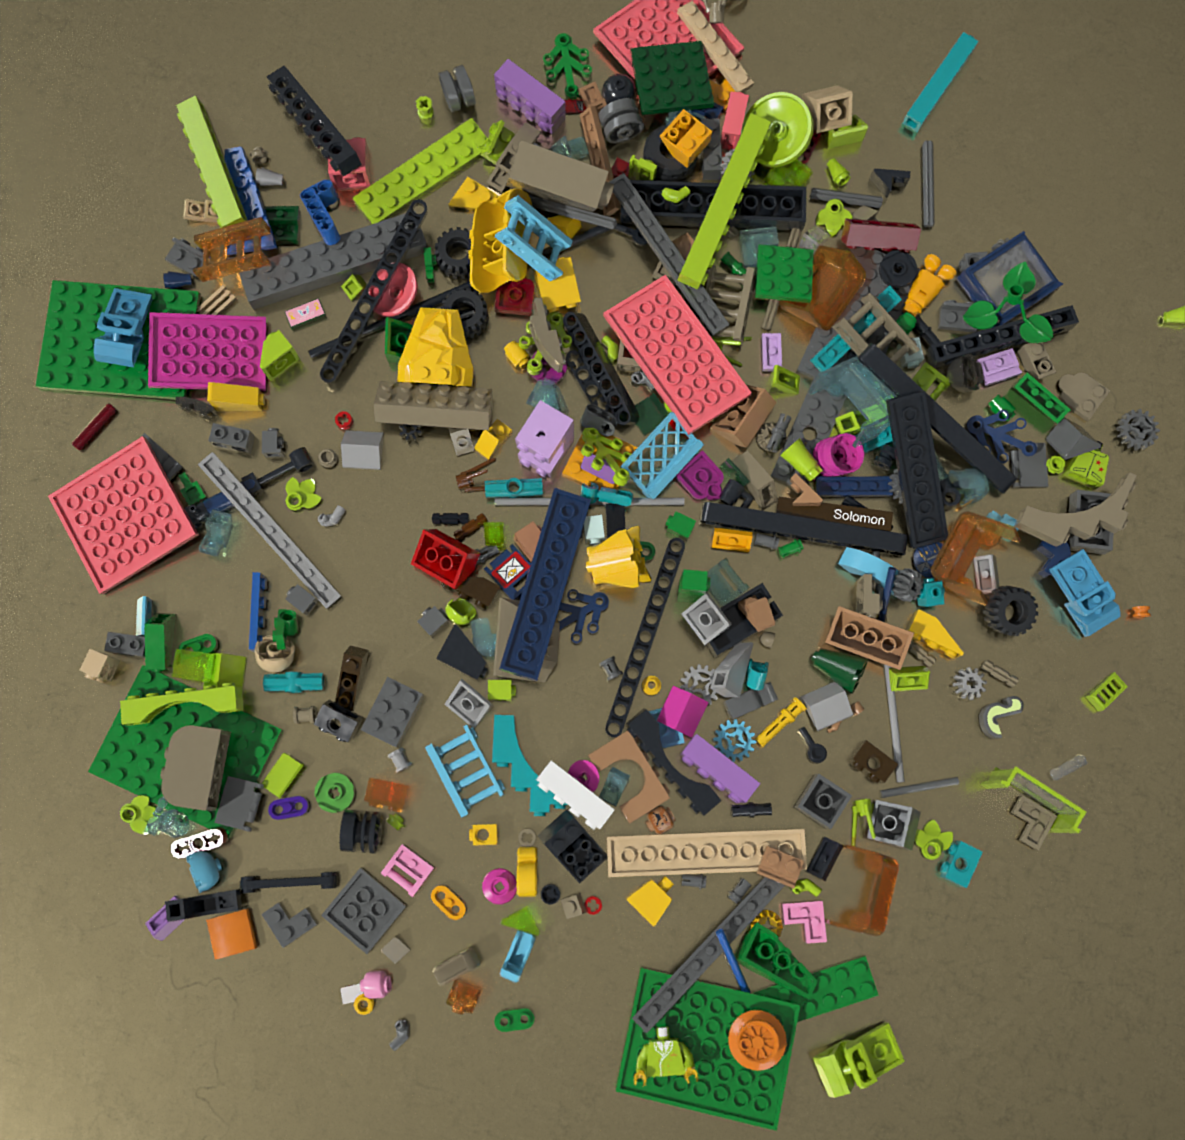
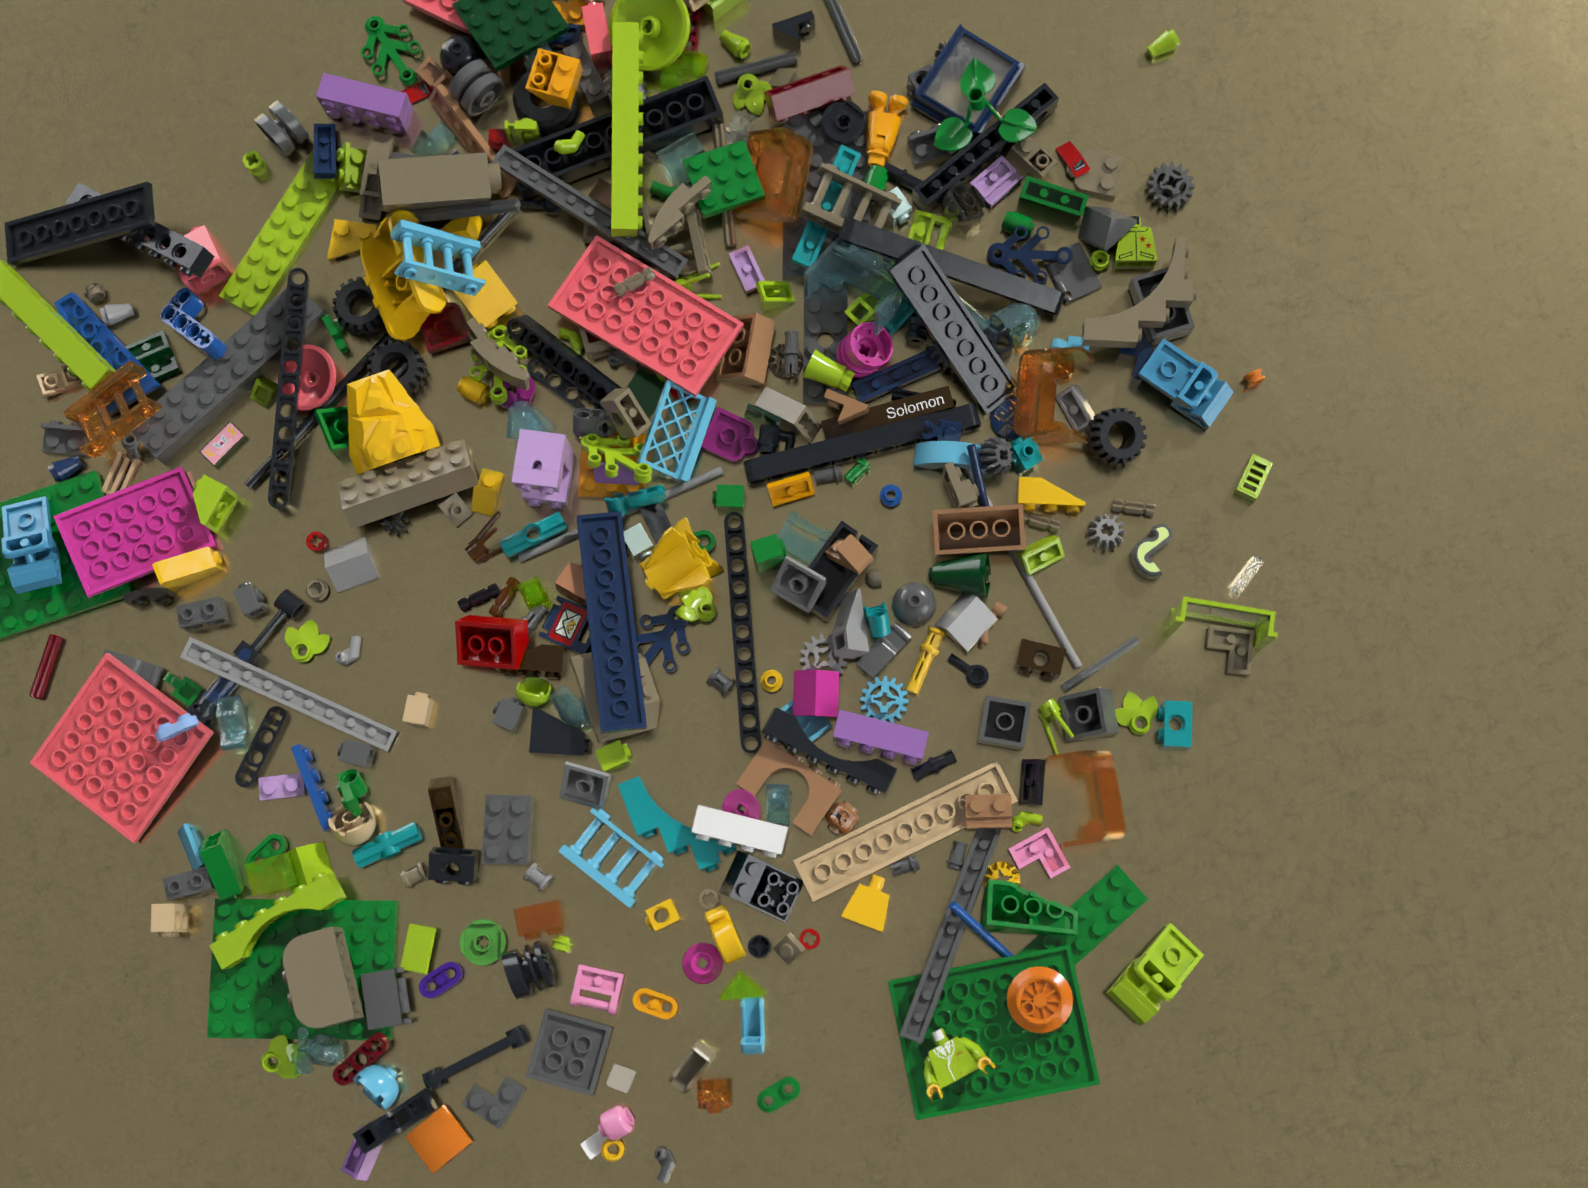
camera: 15 degrees left, 0 degrees up
none -> black plate [5,181,155,266]
none -> dark grey pin [121,434,141,460]
none -> light blue plate [154,713,199,742]
none -> black beam [235,706,289,788]
none -> lavender plate [258,773,307,801]
none -> dark blue plate [314,124,336,179]
none -> tan brick [402,692,434,727]
none -> dark tan brick [600,388,652,438]
none -> dark tan axle [613,267,655,297]
none -> dark tan slope [648,175,712,251]
none -> lime plate [675,587,717,622]
none -> blue plate [880,484,902,507]
none -> dark grey cylinder [892,582,936,627]
none -> dark blue plate [921,419,963,442]
none -> red sticker [1056,141,1091,178]

